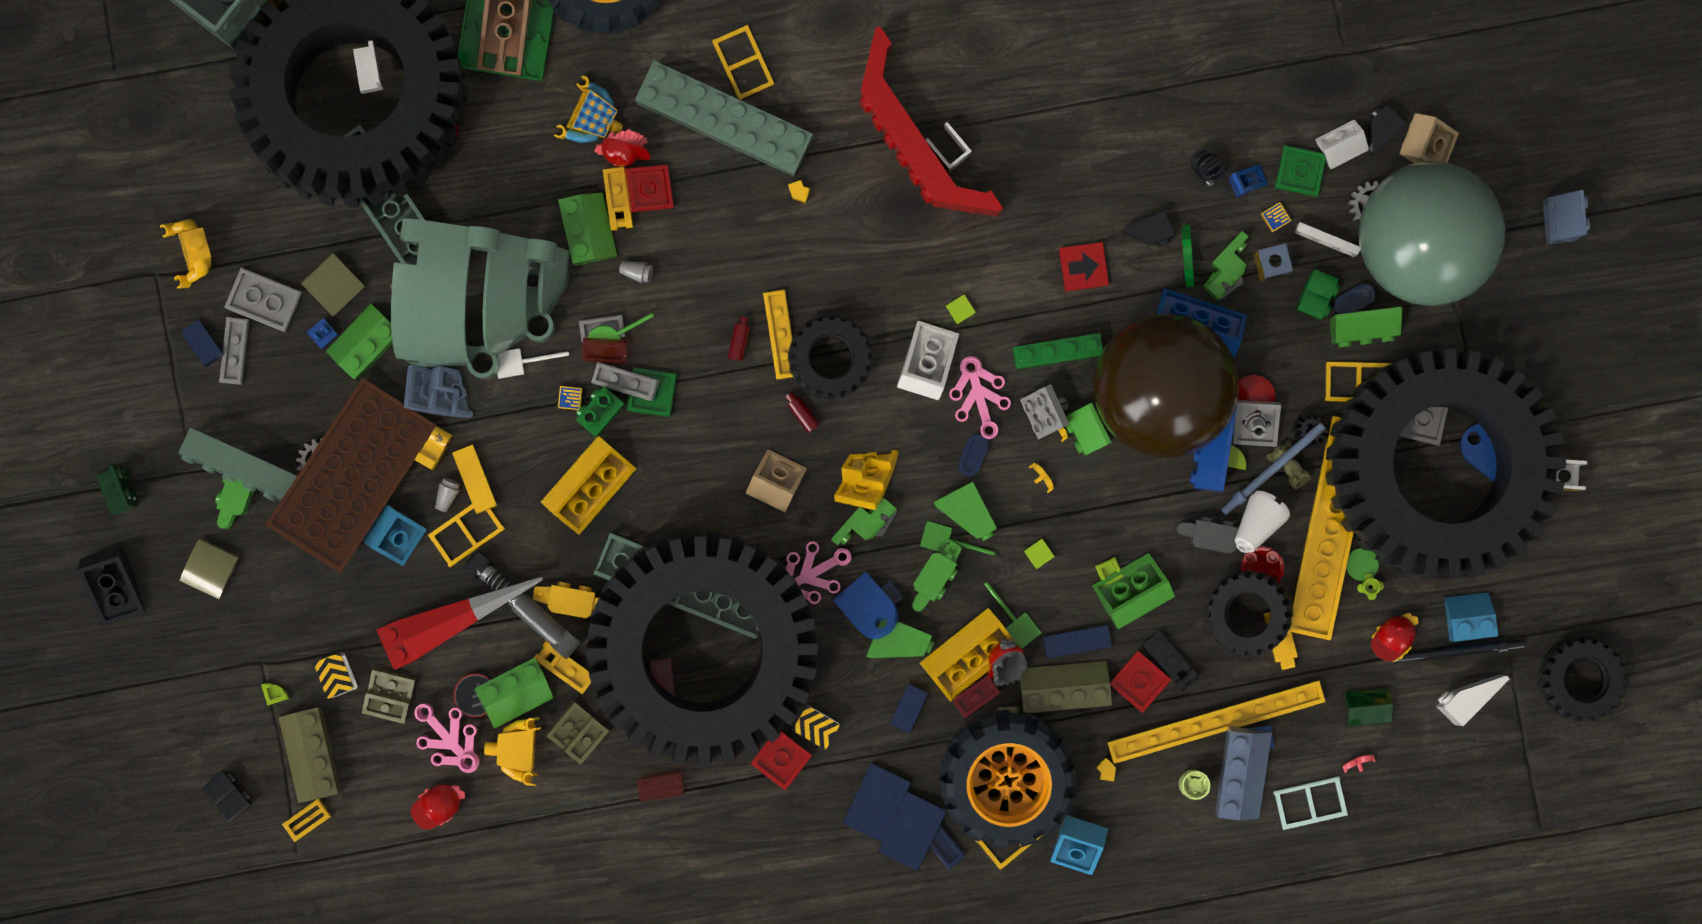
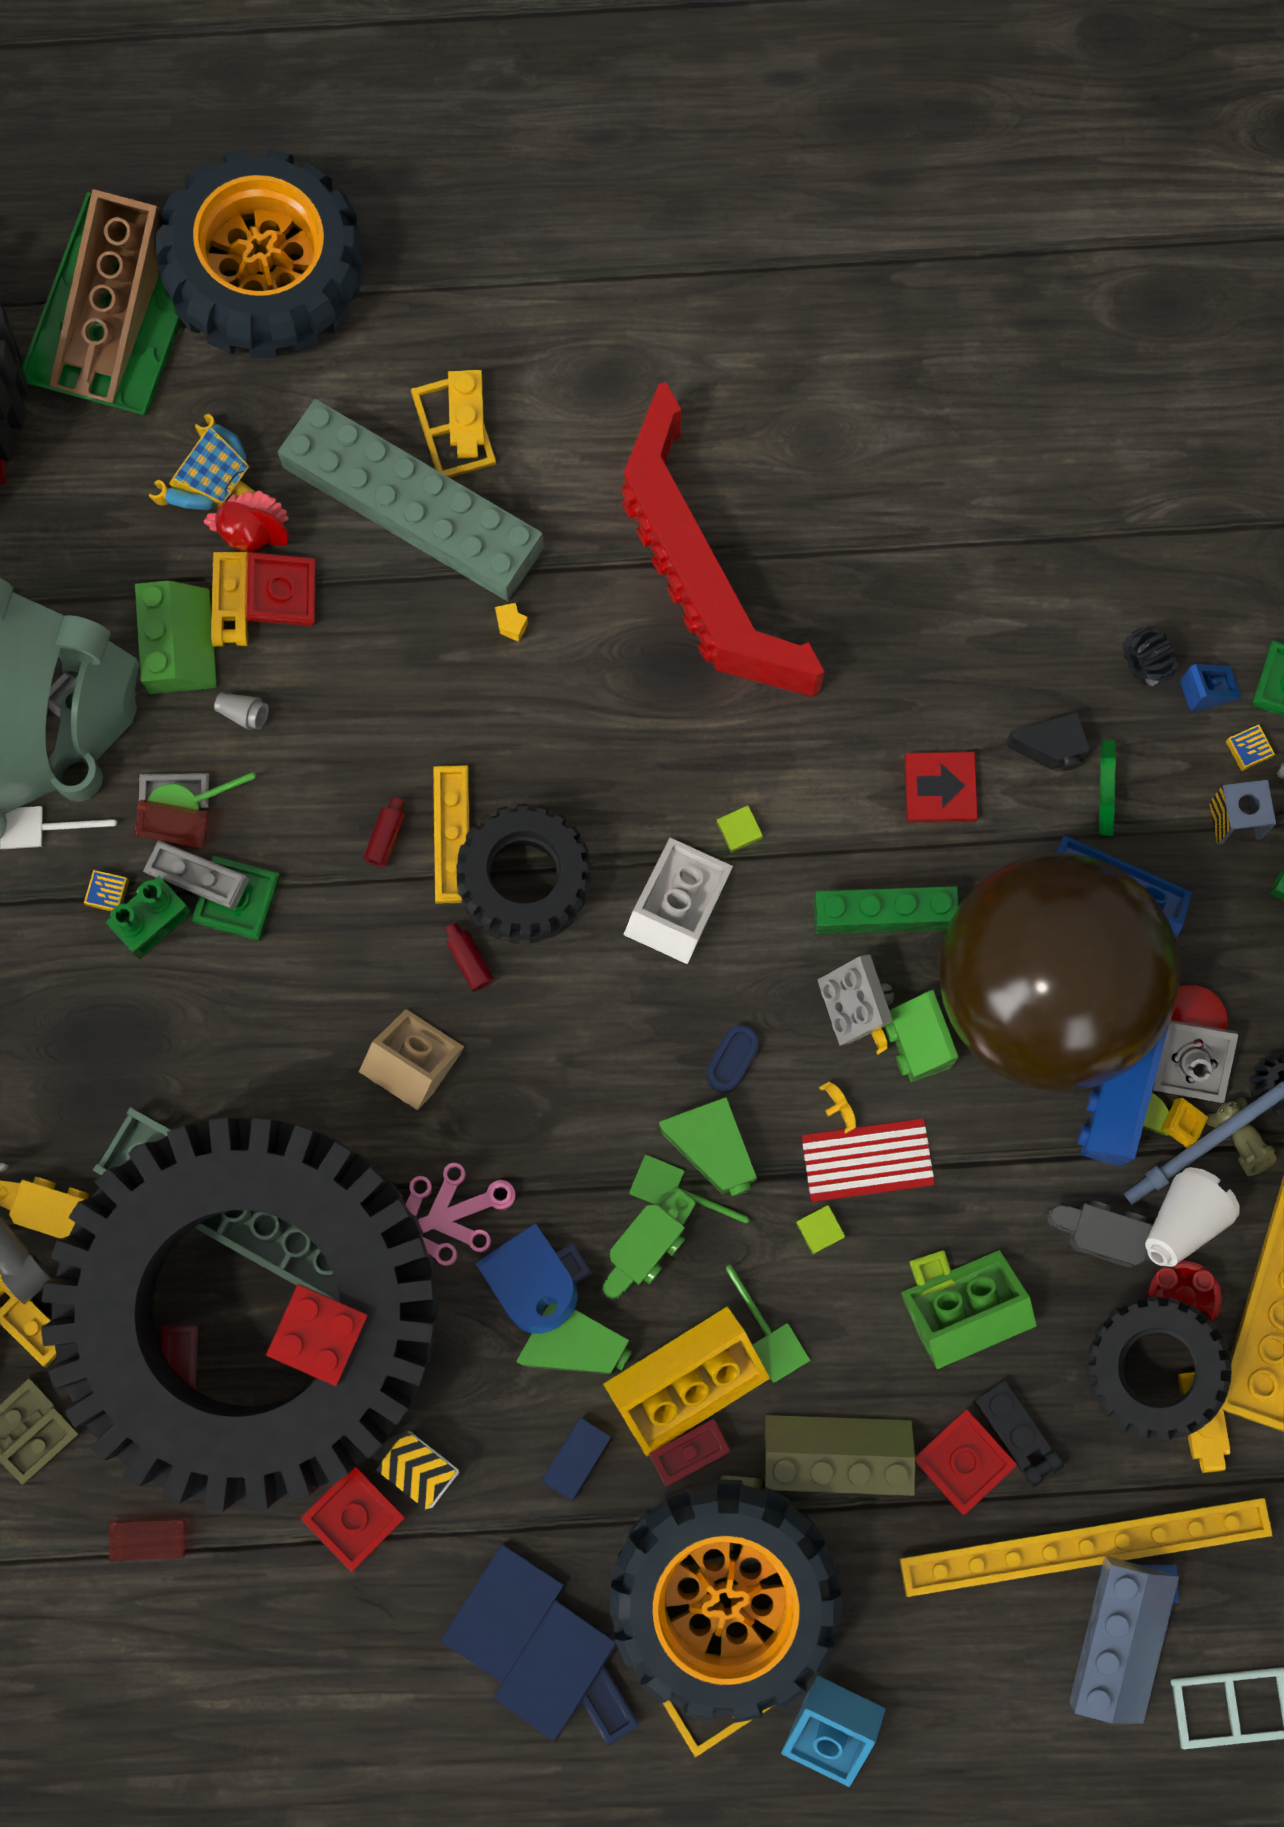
camera: 10 degrees right, 10 degrees down
yellow slope [541,436,637,535] -> none
bright green plate [831,497,897,546] -> none
yellow slope [834,450,898,510] -> none
white piece [926,122,972,173] -> none
bright pink plant [949,356,1011,439] -> none
dark grey hair [988,639,1028,686] -> none
dark blue tile [1043,625,1112,659] -> none
yellow piece [1096,758,1116,781] -> none
yellowish green wheel [1179,770,1210,800] -> none
bright green plate [1203,231,1248,301] -> none
none -> red plate [266,1284,369,1386]
none -> yellow hinge [448,370,484,458]
none -> sticker [801,1118,935,1202]
none -> yellow tile [1161,1098,1208,1148]

